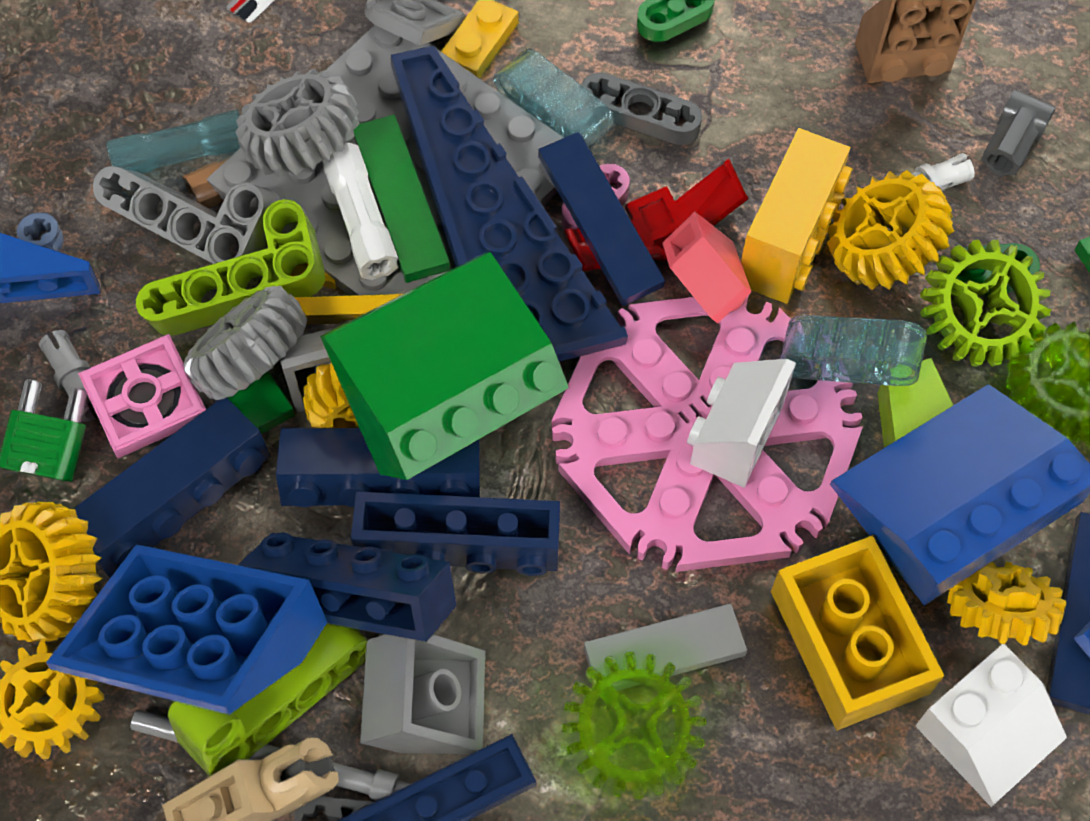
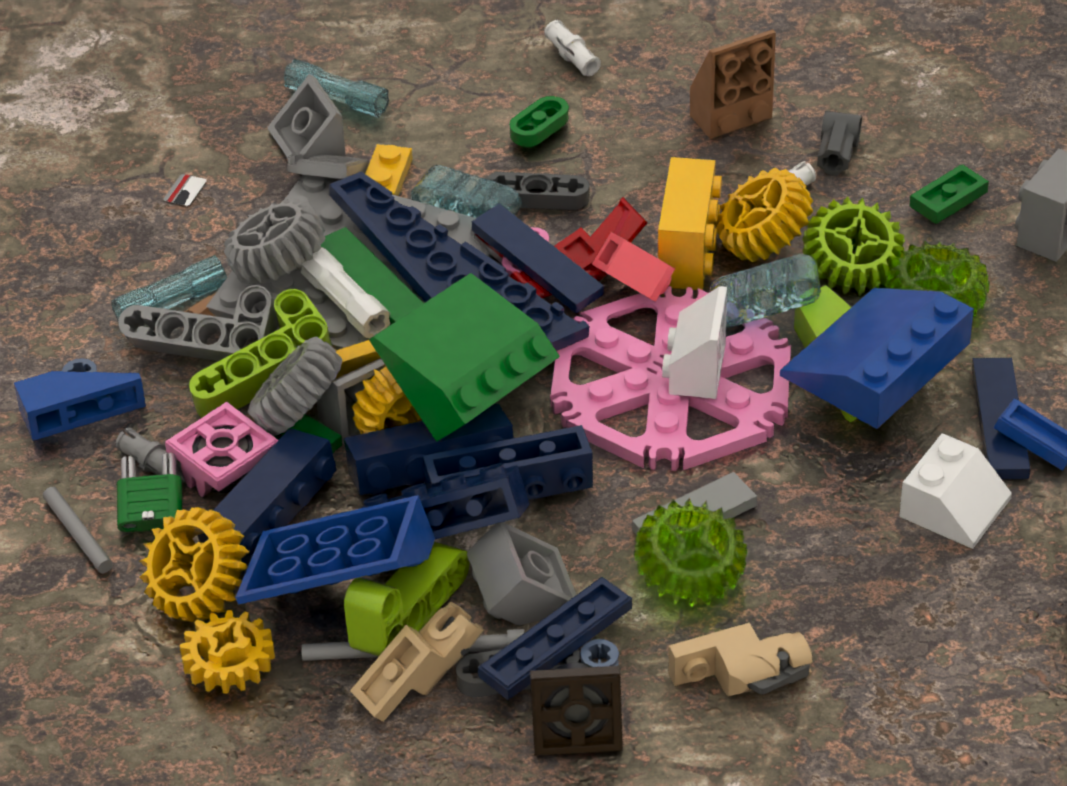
camera: 15 degrees left, 20 degrees down
yellow brick [771,535,944,731] -> none
yellow gear [947,562,1066,646] -> none

